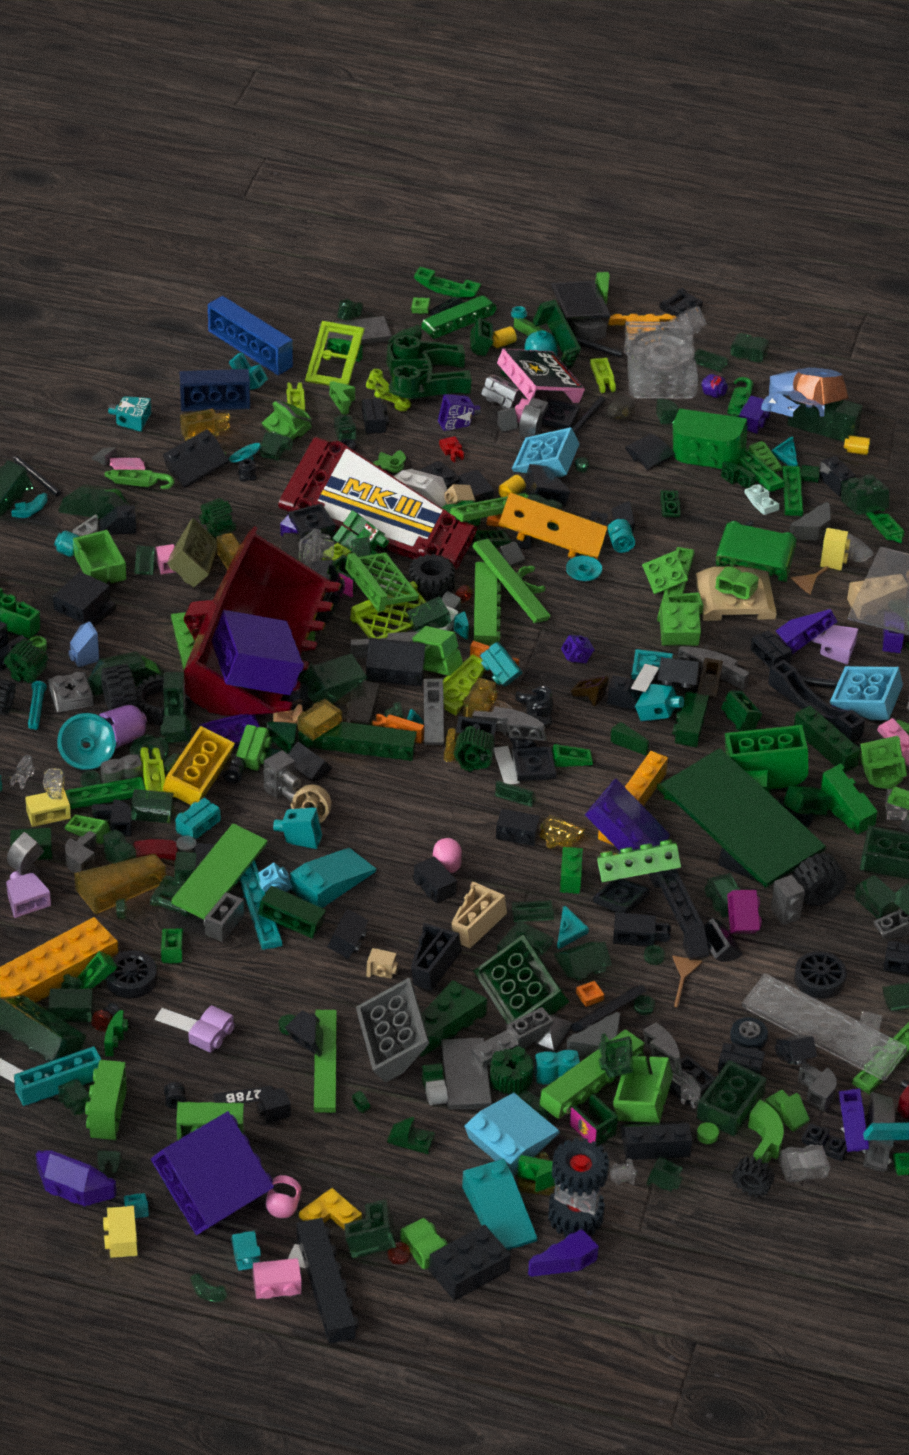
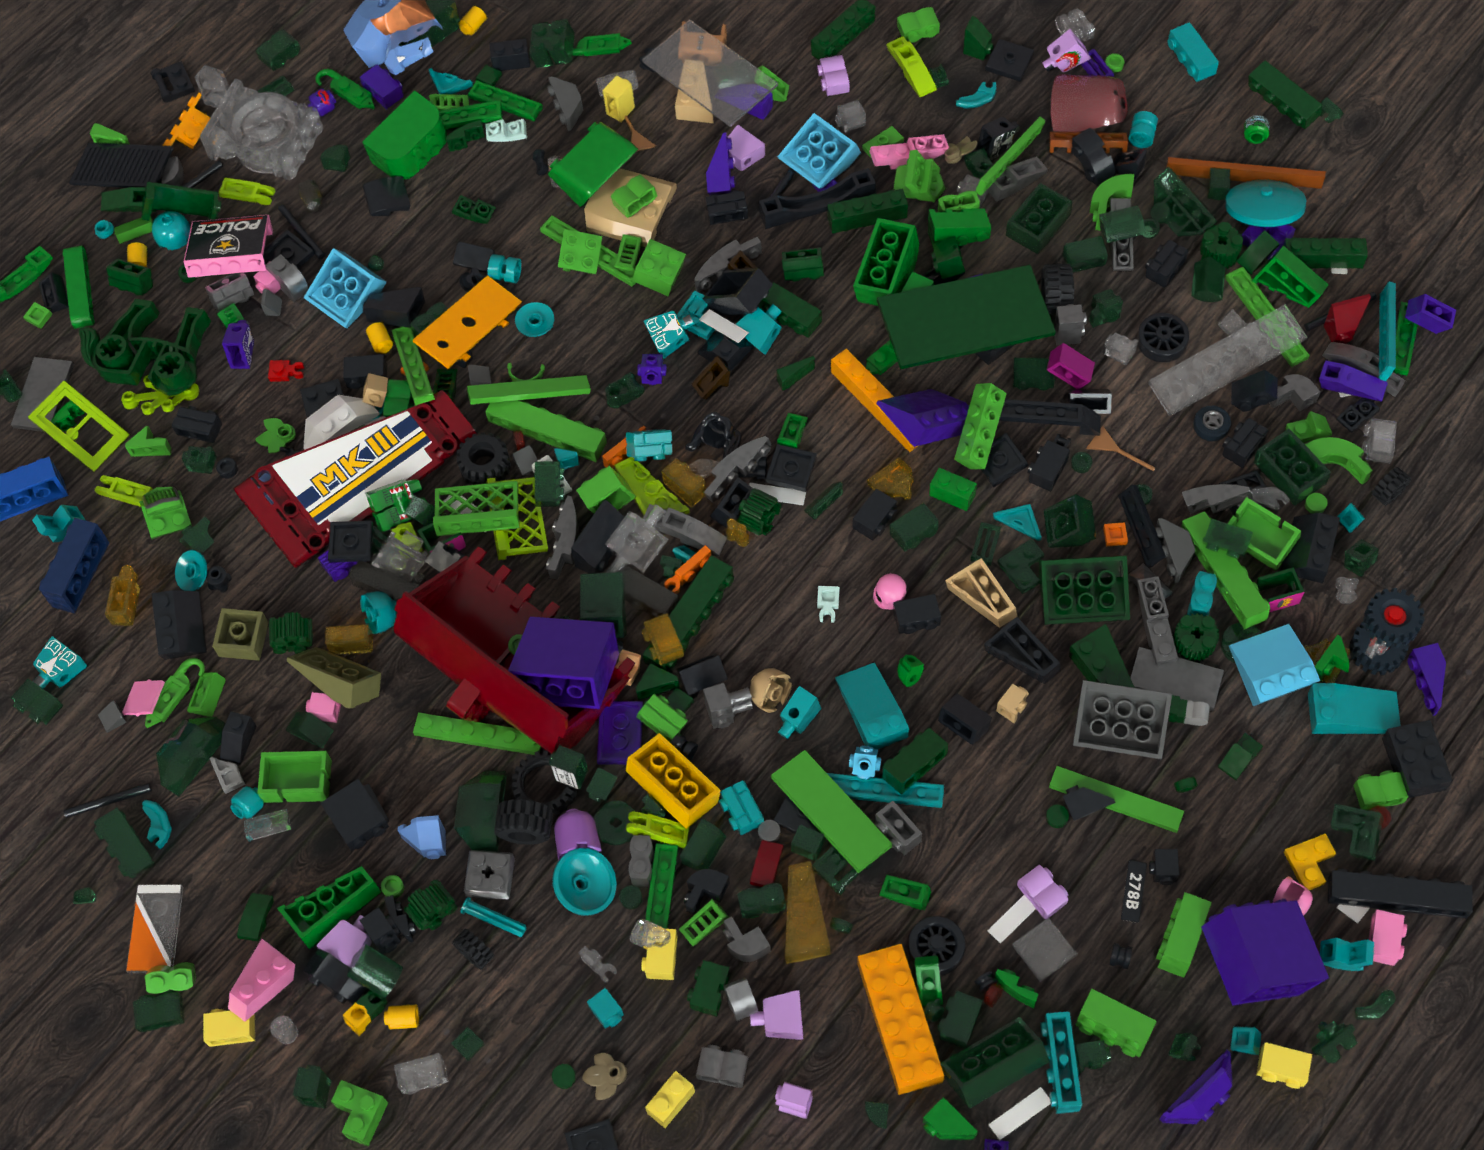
camera: 60 degrees left, 20 degrees up
none -> clear green brick [10,679,63,725]
none -> bright green slope [187,672,226,717]
none -> olive brick [212,608,269,661]
none -> green tile [216,303,245,329]
none -> clear slope [244,808,291,841]
none -> clear green piece [605,373,645,408]
none -> clear brick [605,504,668,579]
none -> teal torso [644,311,695,358]
none -> light aqua plate [817,586,840,623]
none -> clear green brick [890,502,939,552]
none -> green piece [897,655,924,687]
none -> bright green brick [938,191,980,212]
none -> clear tile [1012,918,1077,982]
none -> clear green brick [1089,289,1123,328]
none -> clear brick [1104,332,1138,365]
none -> clear green hips [1311,1021,1358,1064]
none -> teal slope [1337,503,1365,533]

